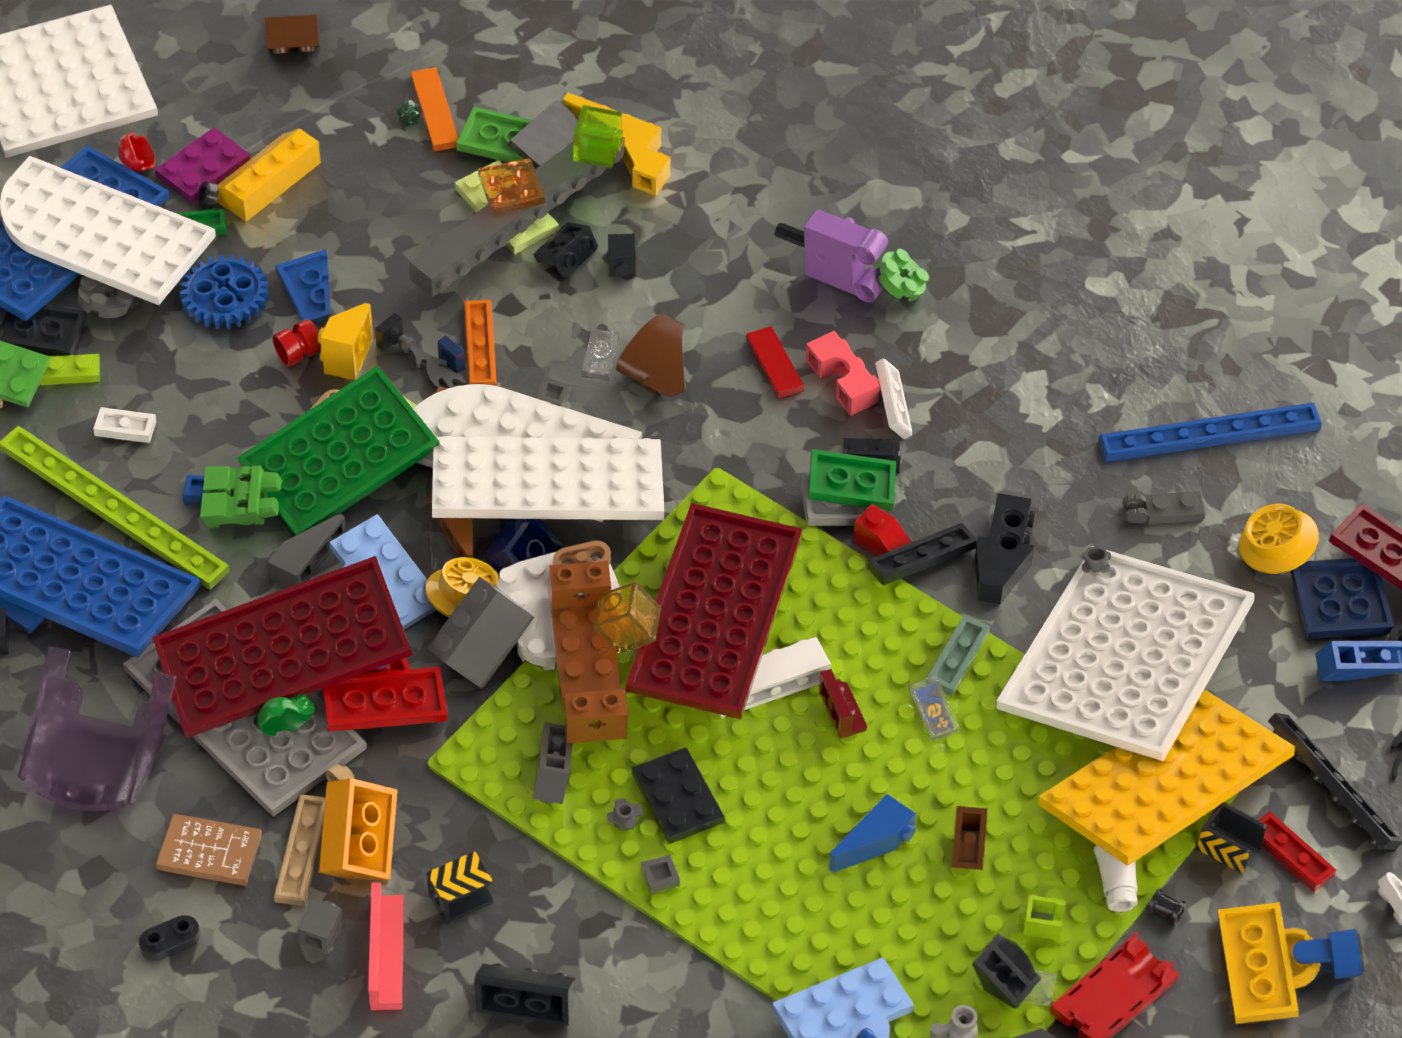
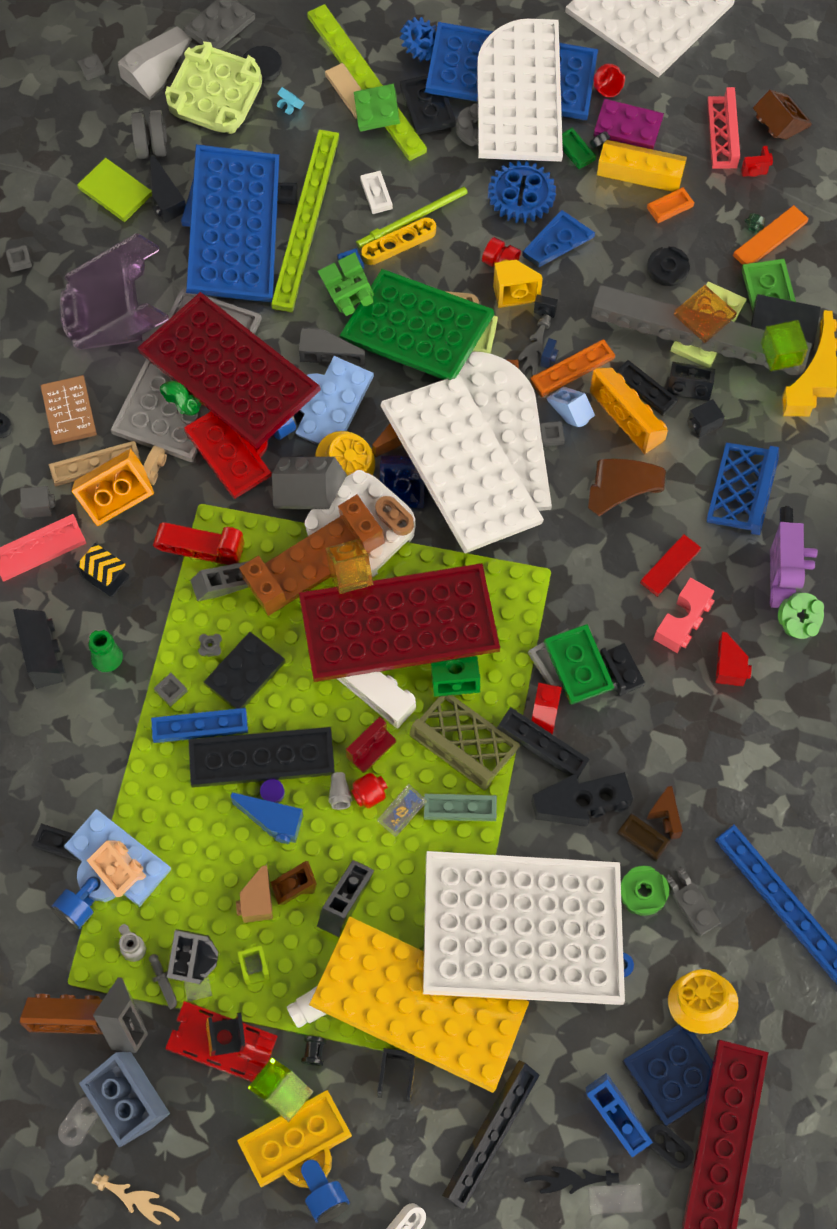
camera: 65 degrees right, 15 degrees up
clear plate [582,329,619,381] -> none
white tile [875,359,912,439] -> none
dark grey plate [1082,546,1111,573] -> none
red tile [1258,811,1336,892] -> none
none -> light nougat bracket [86,840,146,897]
none -> green plant [88,630,123,672]
none -> dark grey piece [149,954,177,1010]
none -> blue plate [151,708,248,743]
none -> red beam [153,523,245,565]
none -> black plate [189,727,335,788]
none -> black piece [206,1012,246,1057]
none -> medium nougat slope [236,866,273,923]
none -> clear neon green head [248,1058,313,1122]
none -> dark purple tile [260,779,285,803]
none -> black tile [277,183,298,205]
none -> black slope [317,860,374,937]
none -> light grey cone [328,772,352,810]
none -> red head [351,773,388,809]
none -> lime bar [356,186,468,249]
none -> yellow beam [361,218,436,265]
none -> olive fence [410,695,520,791]
none -> green brick [431,656,480,697]
none -> light blue slope [546,386,595,427]
none -> light orange slope [590,368,668,454]
none -> black tile [616,360,678,416]
none -> dark brown tile [617,813,671,862]
none -> bright green plate [621,866,669,916]
none -> orange tile [647,187,694,223]
none -> black tile [647,246,690,286]
none -> reddish brown slope [647,786,683,840]
none -> coral fence [707,87,740,169]
none -> blue fence [707,442,779,535]
none -> red slope [715,632,752,686]
none -> red bracket [741,146,773,177]

